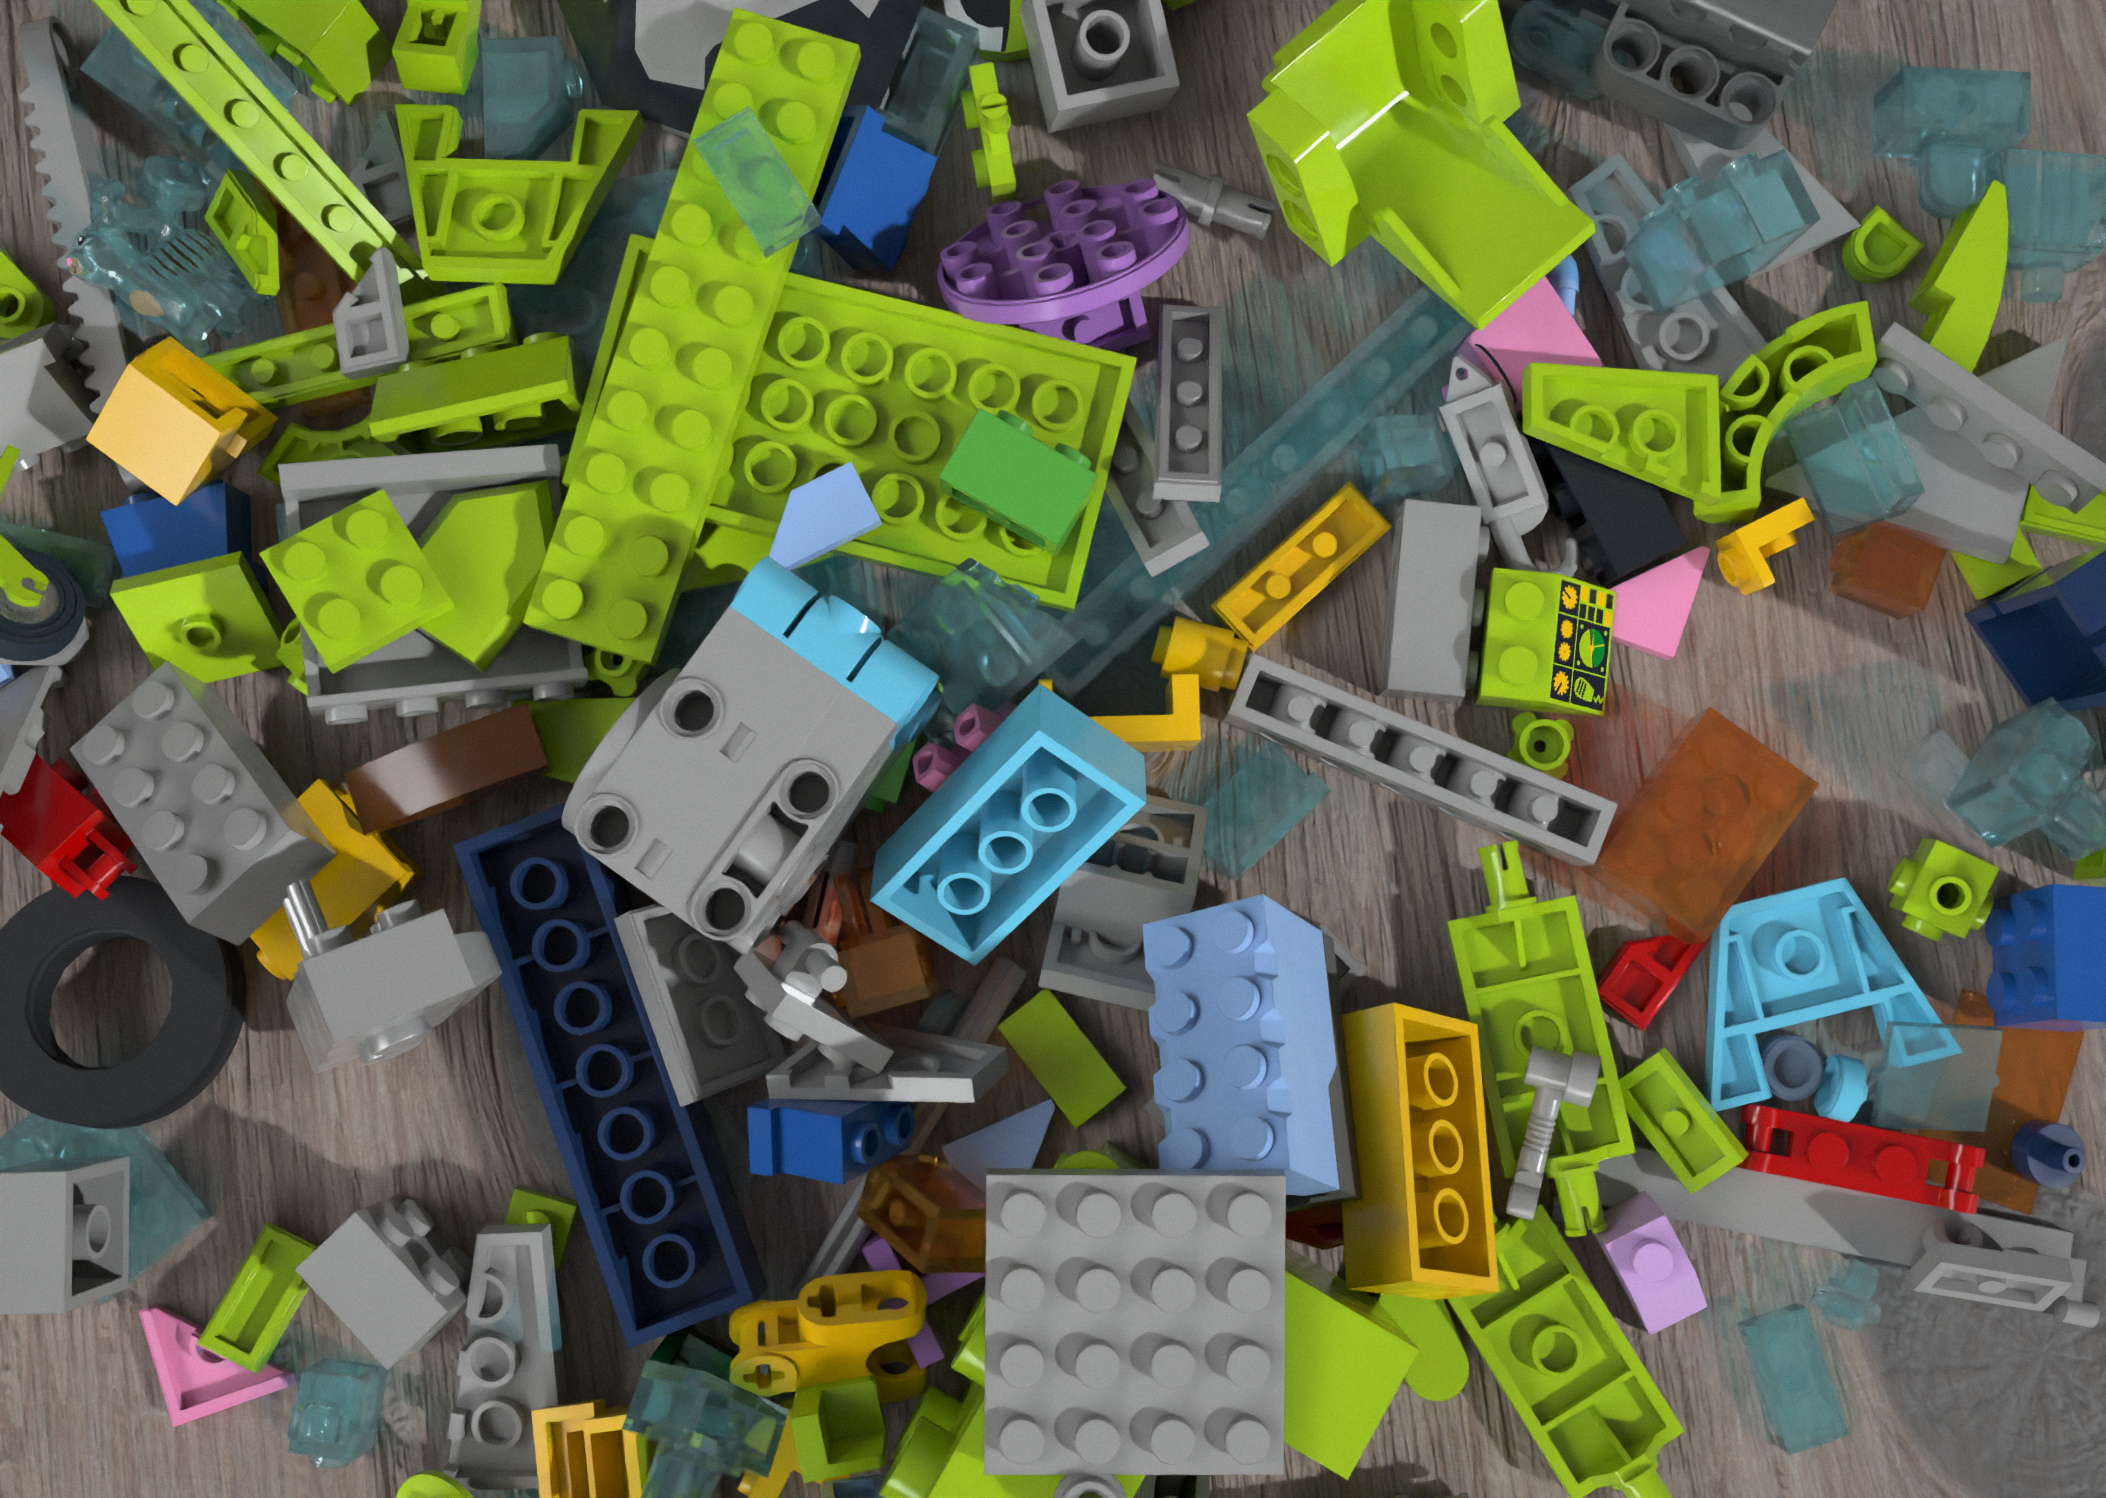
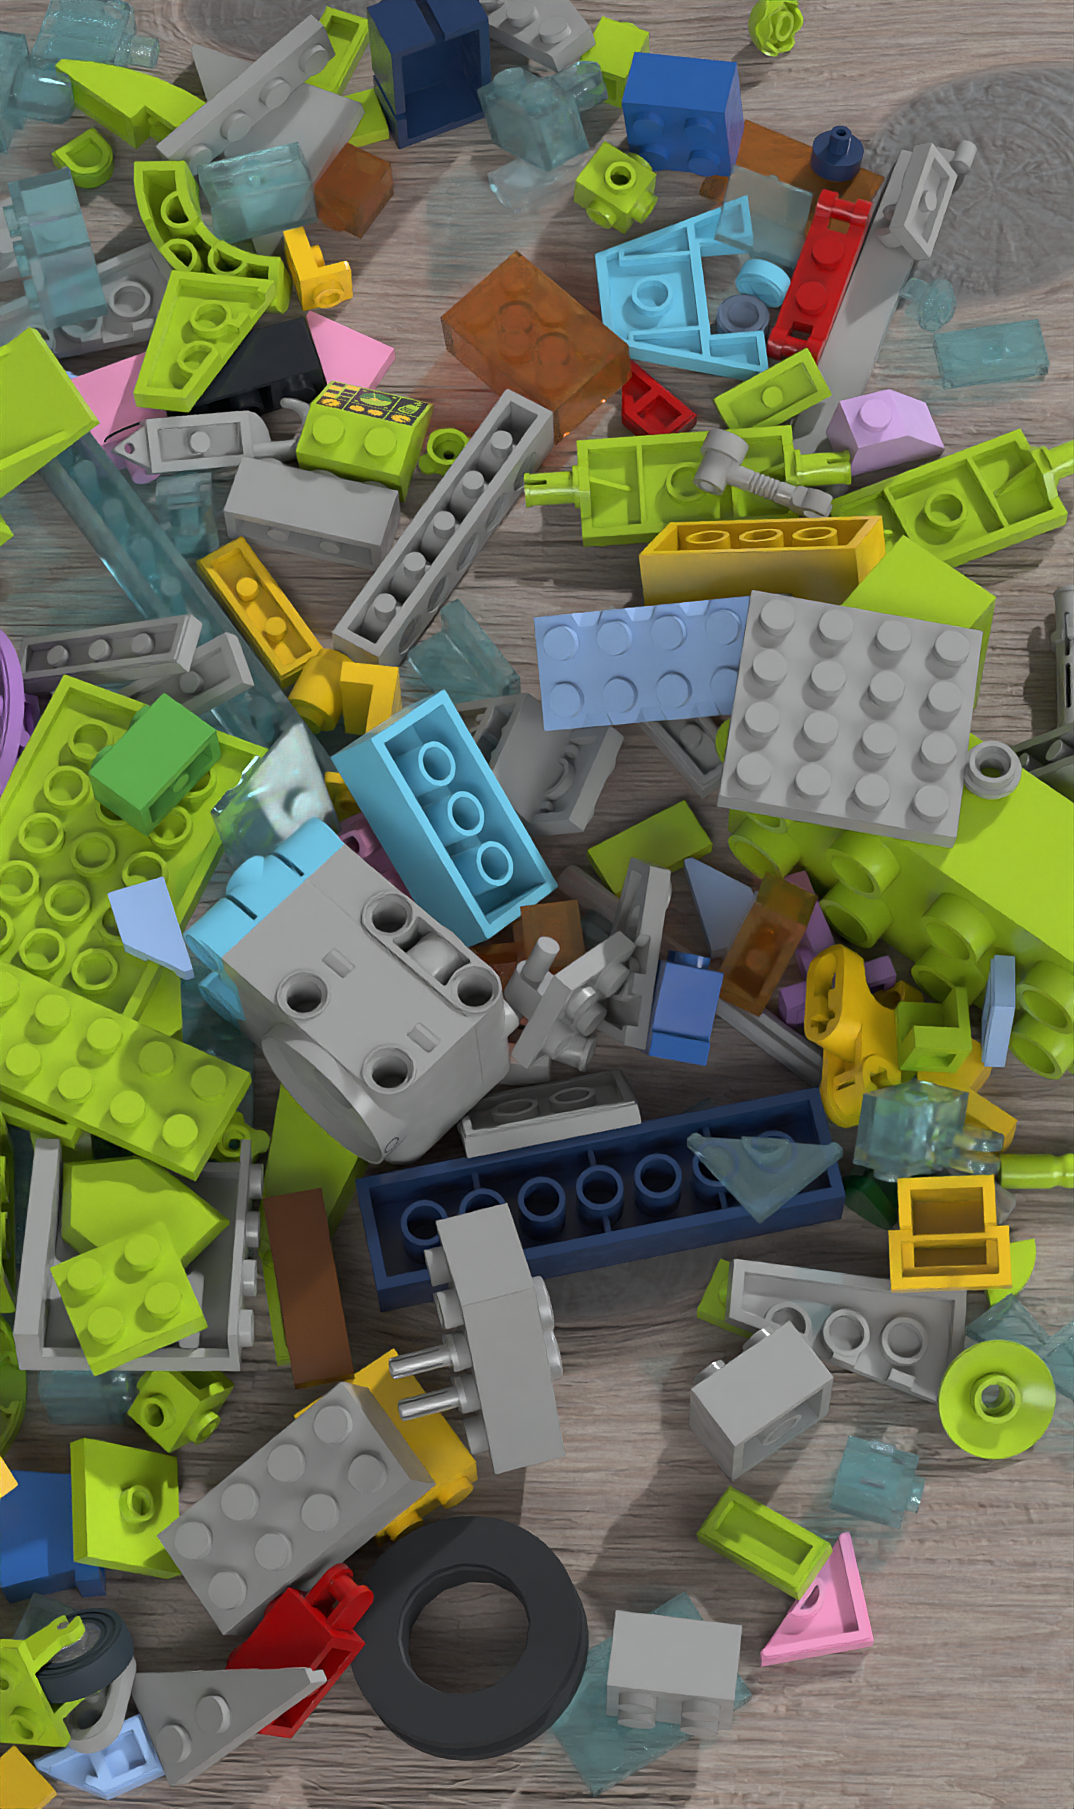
camera: 80 degrees left, 20 degrees down
none -> clear light blue tile [687,1133,843,1224]

